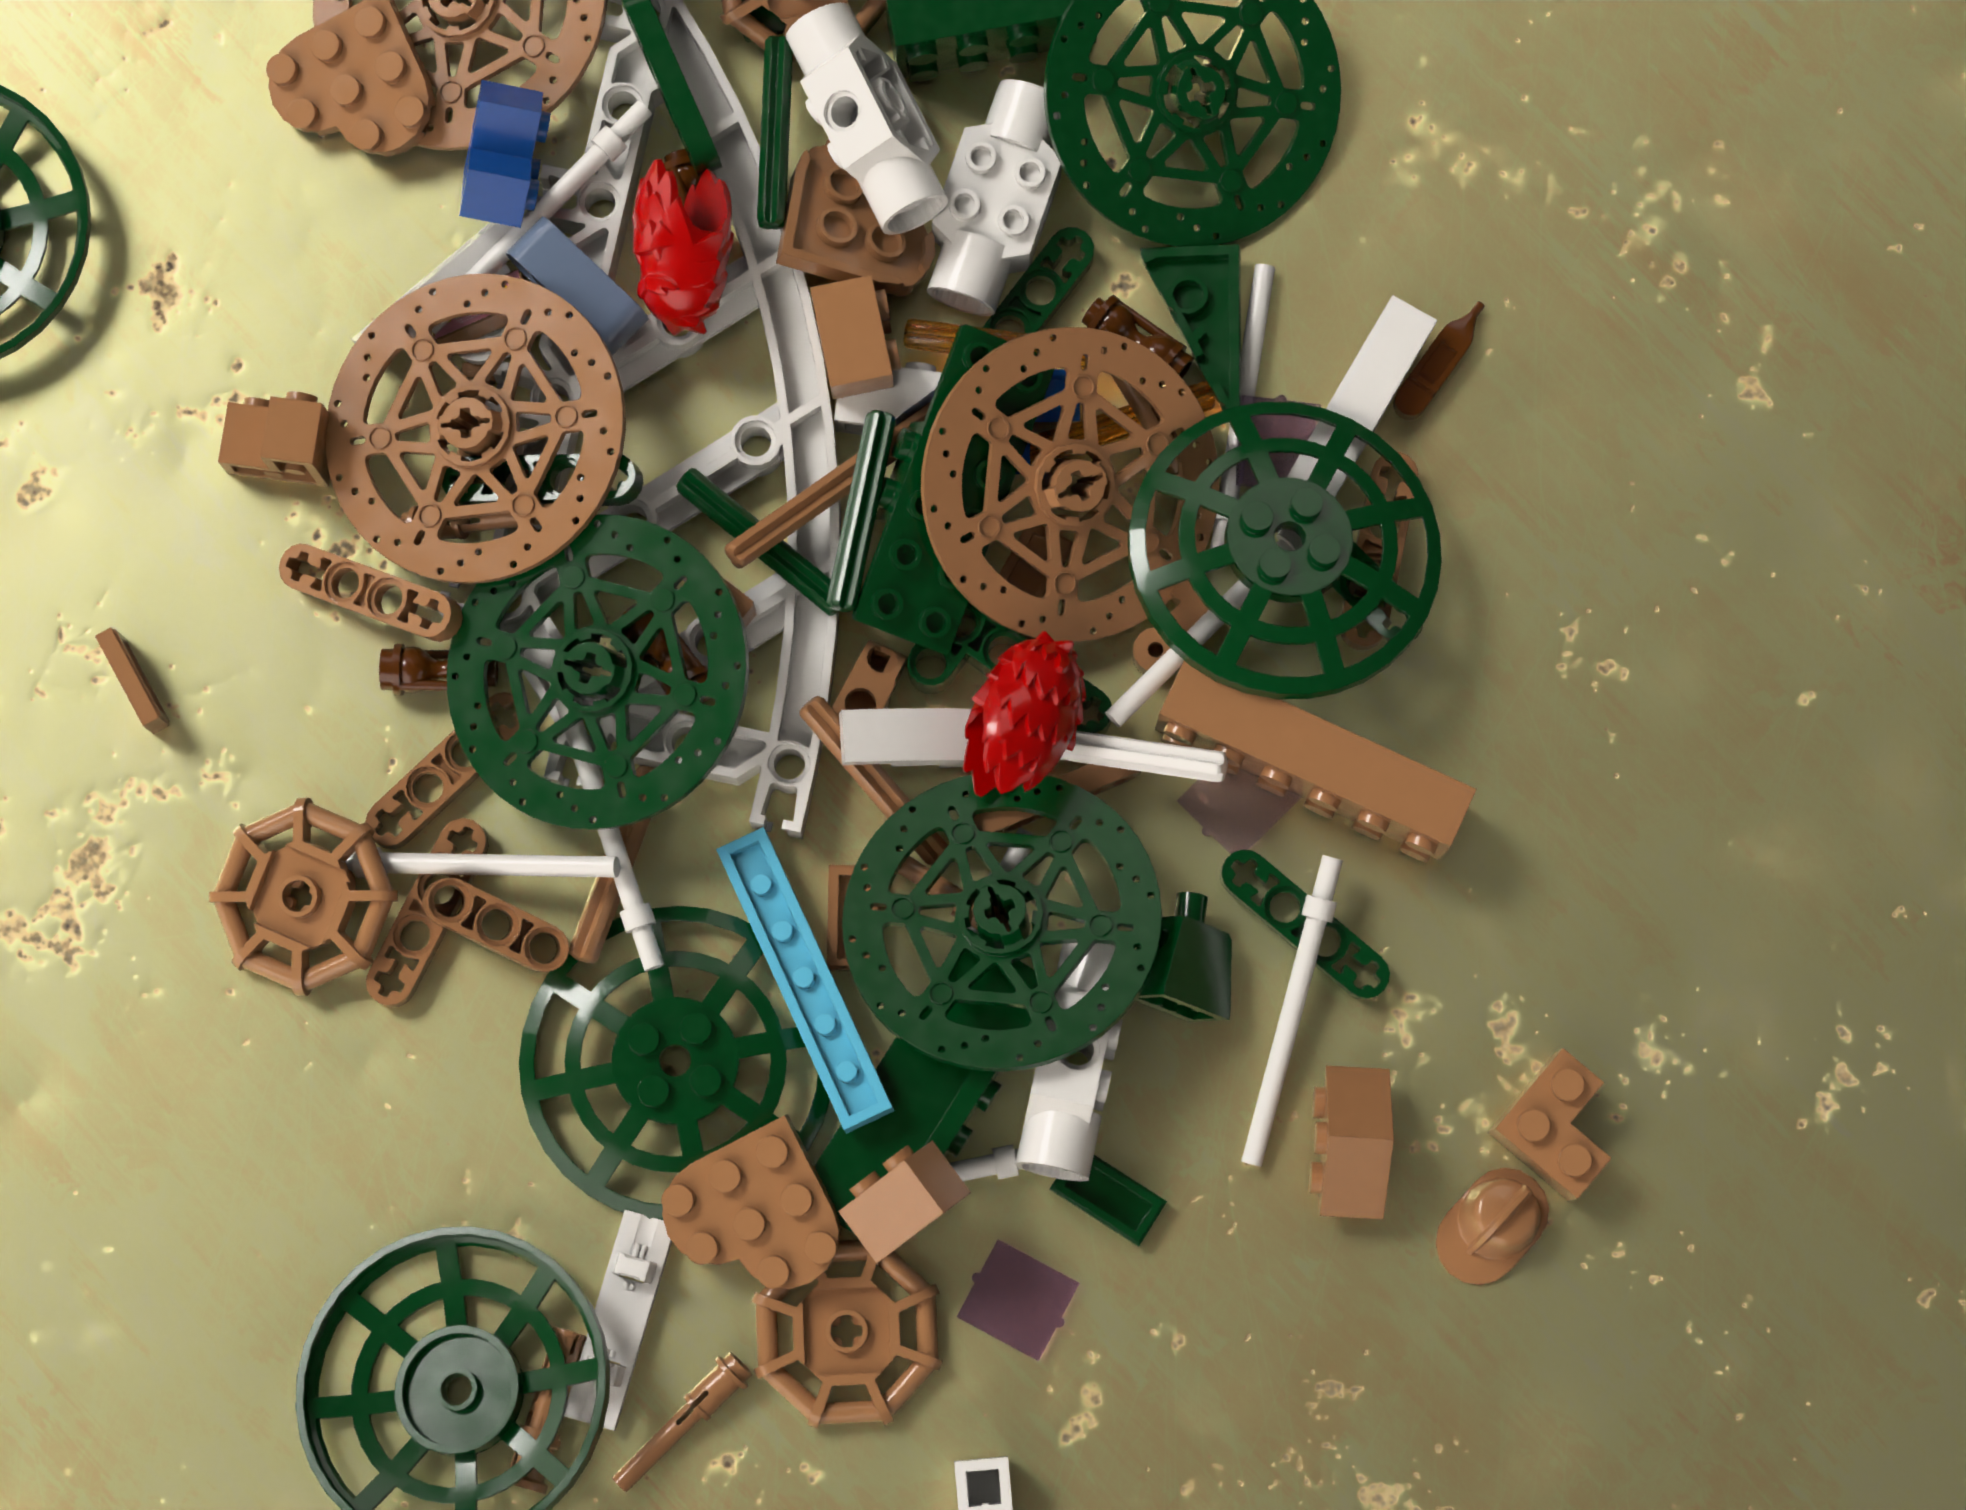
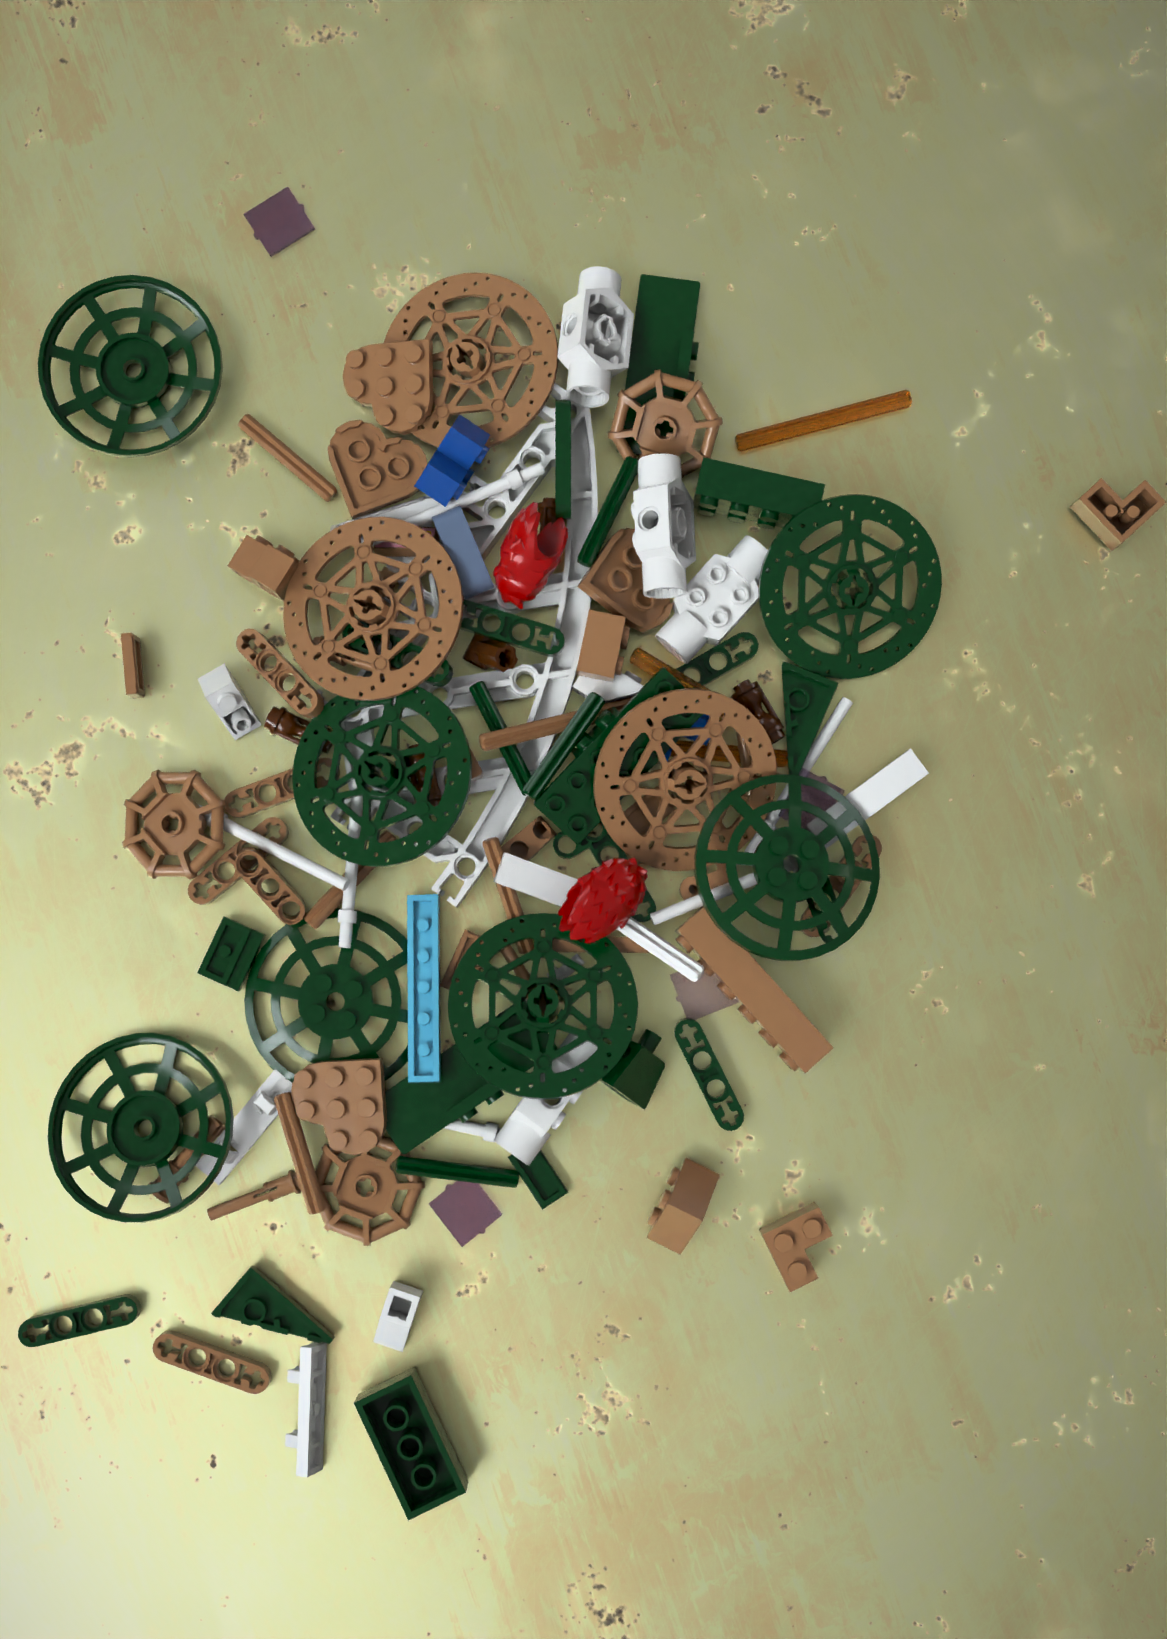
camera: 25 degrees right, 5 degrees up
medium nougat brick [838,1140,971,1264] -> none
white bar [1241,855,1343,1167] -> none
reddish brown piece [1393,301,1485,420] -> none
medium nougat piece [1436,1168,1549,1285] -> none
none -> dark green plate [197,916,266,992]
none -> white slope [198,663,261,740]
none -> medium nougat axle [238,414,337,502]
none -> medium nougat axle [274,1092,326,1215]
none -> medium nougat plate [328,420,428,519]
none -> dark green axle [395,1156,519,1188]
none -> dark green beam [460,599,565,657]
none -> reddish brown piece [462,634,518,672]

